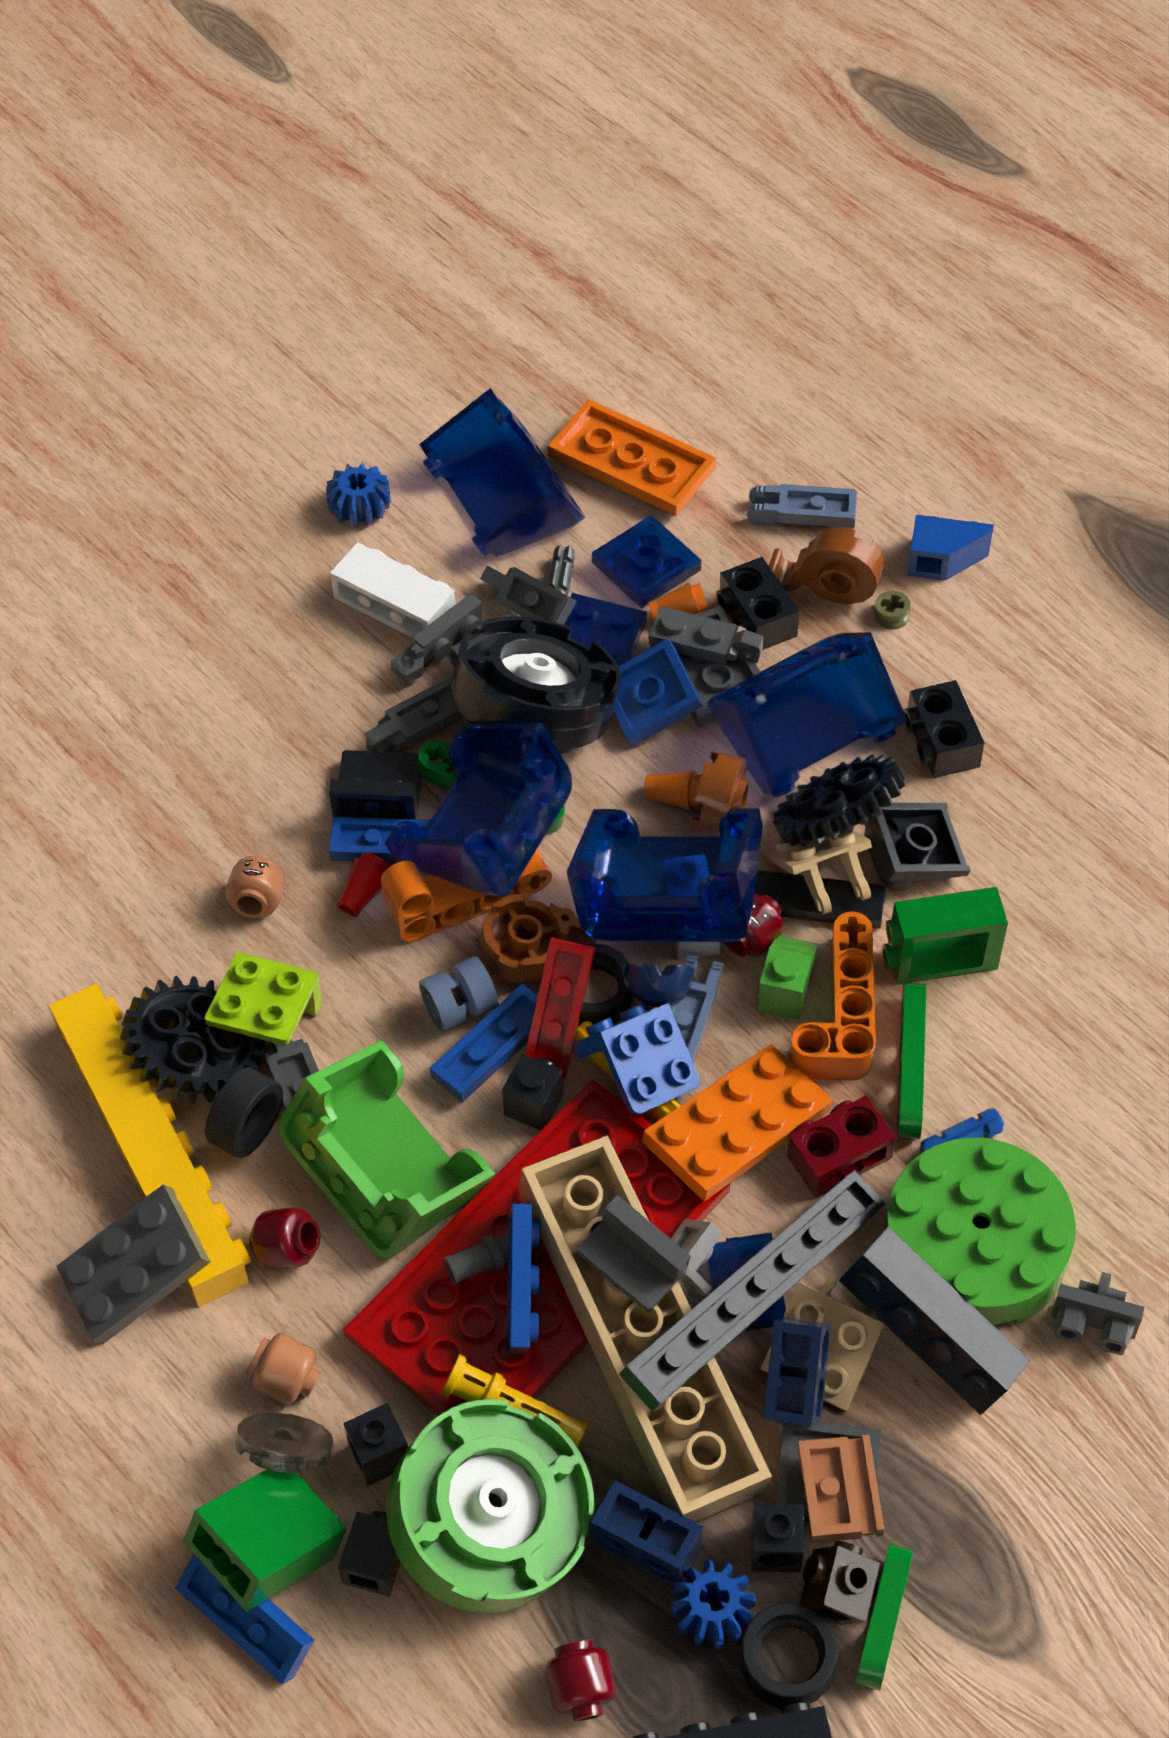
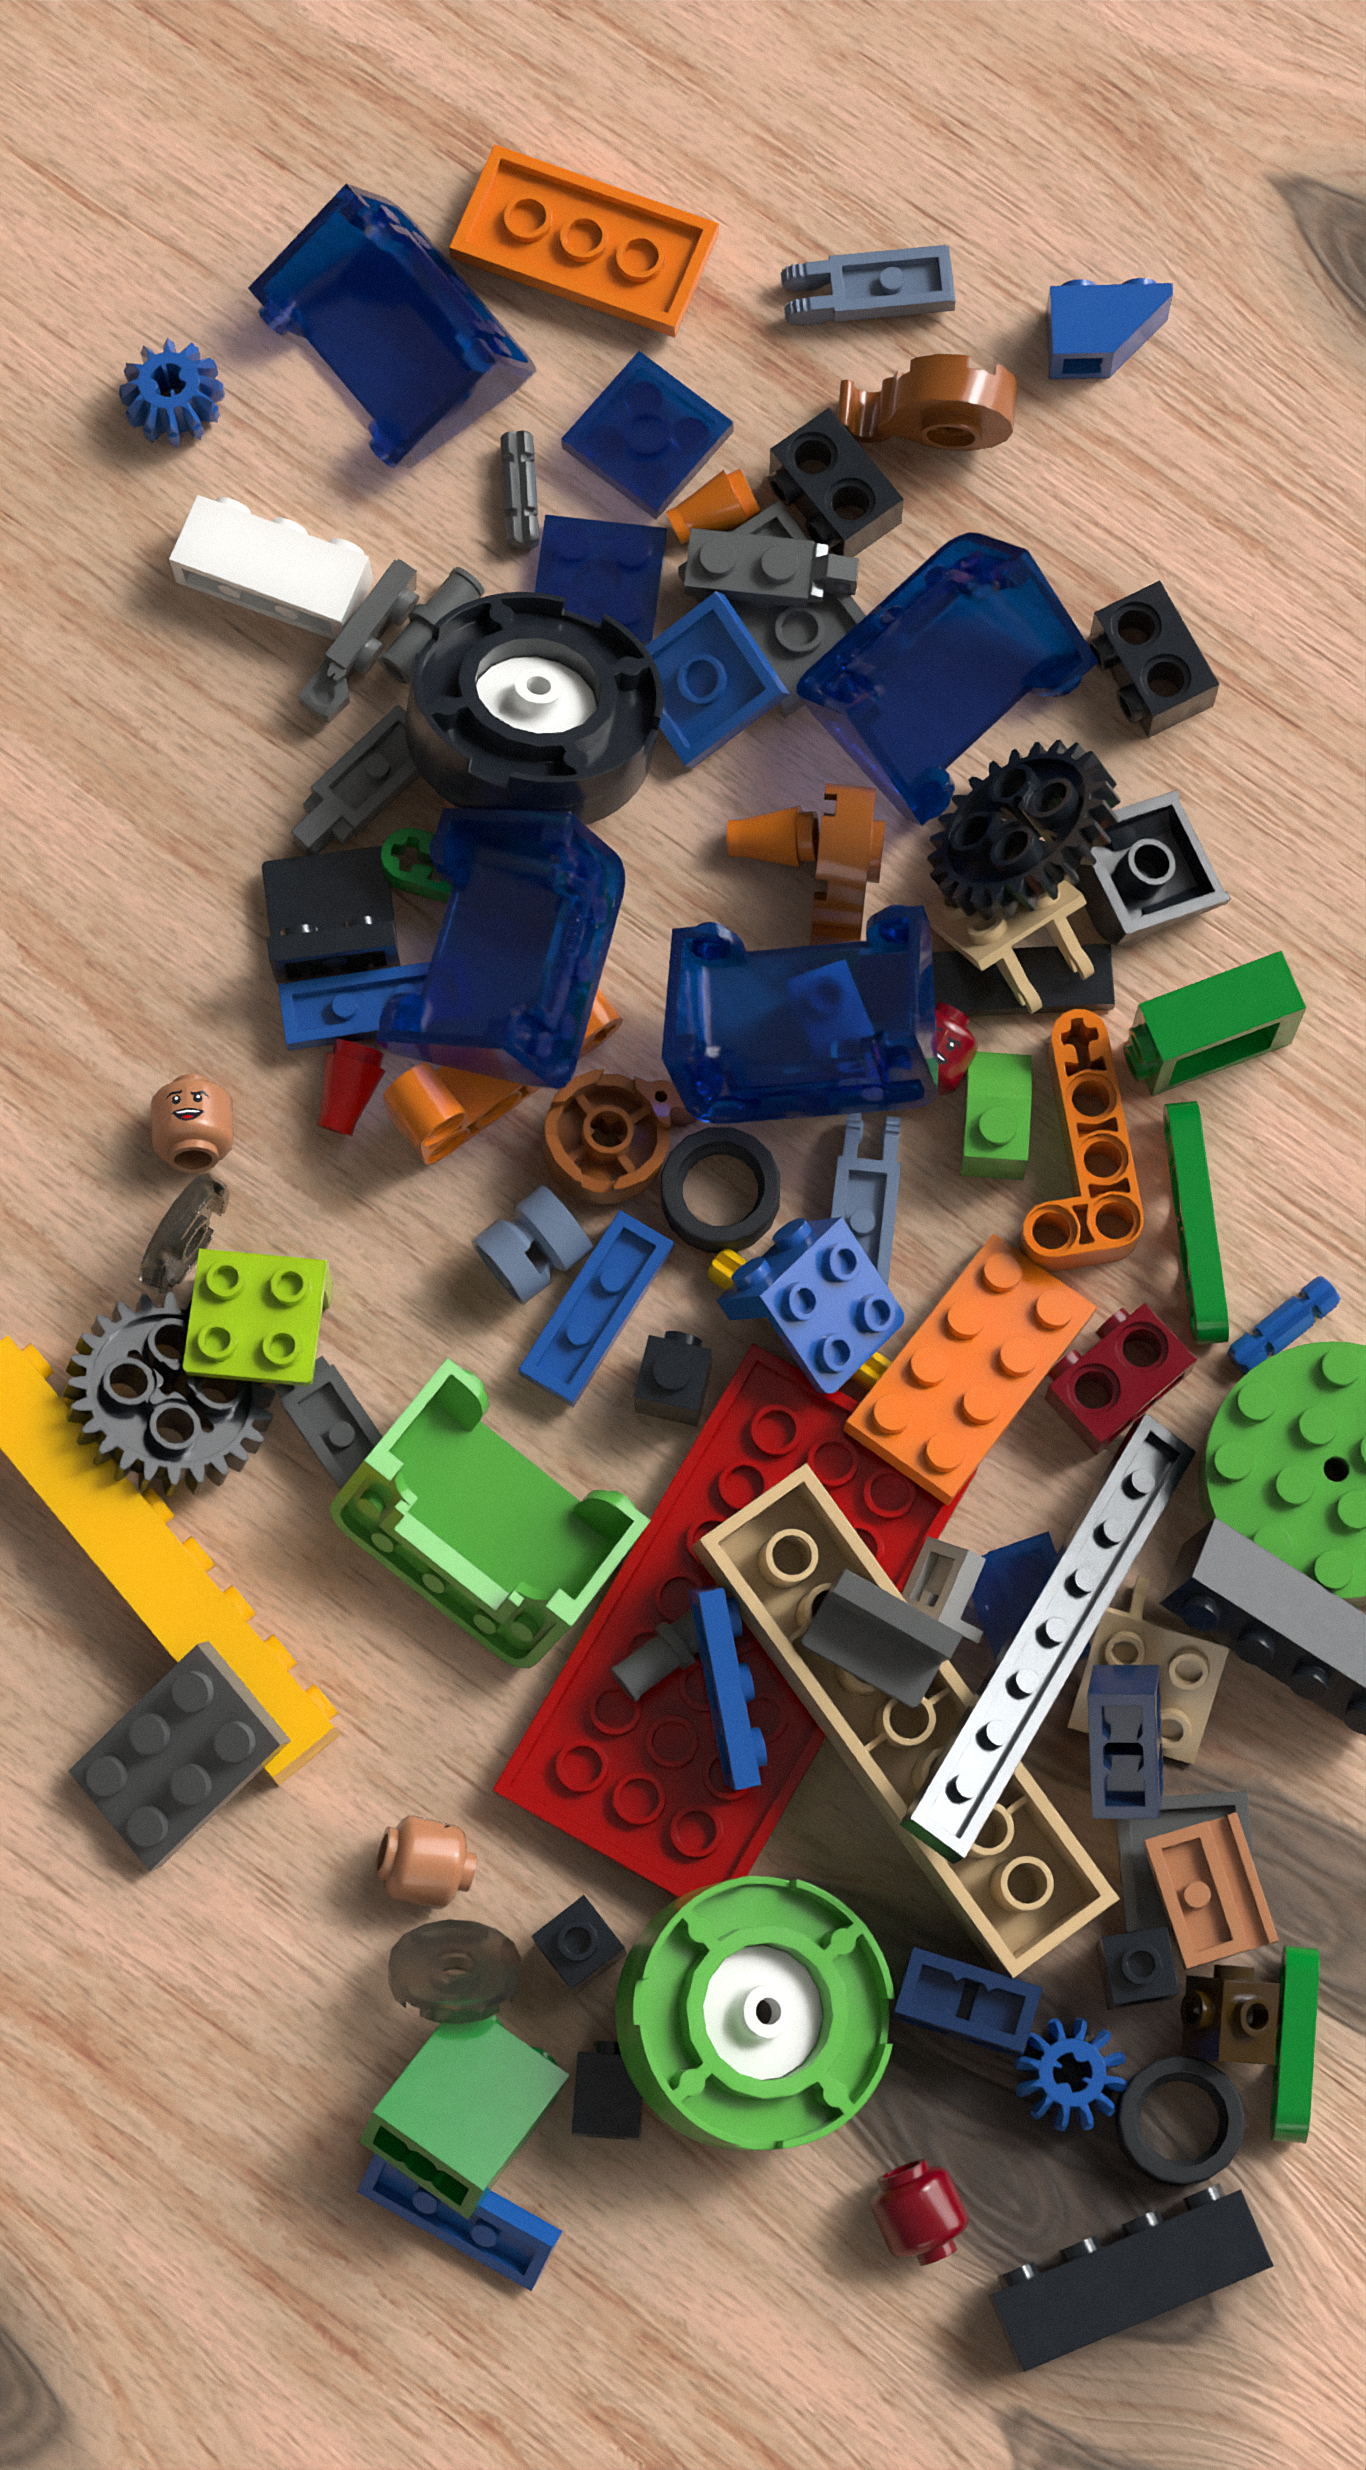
camera: 10 degrees left, 20 degrees up
black tyre [205,1067,284,1159] -> none
dark red head [249,1207,321,1270] -> none
yellow pin [441,1354,588,1447] -> none
dark grey hinge [480,565,577,625] -> none
red plate [525,937,595,1078] -> none
dark blue hair [623,963,695,1007] -> none
olive bush [875,591,910,629] -> none
none -> clear smoke tile [138,1173,230,1294]

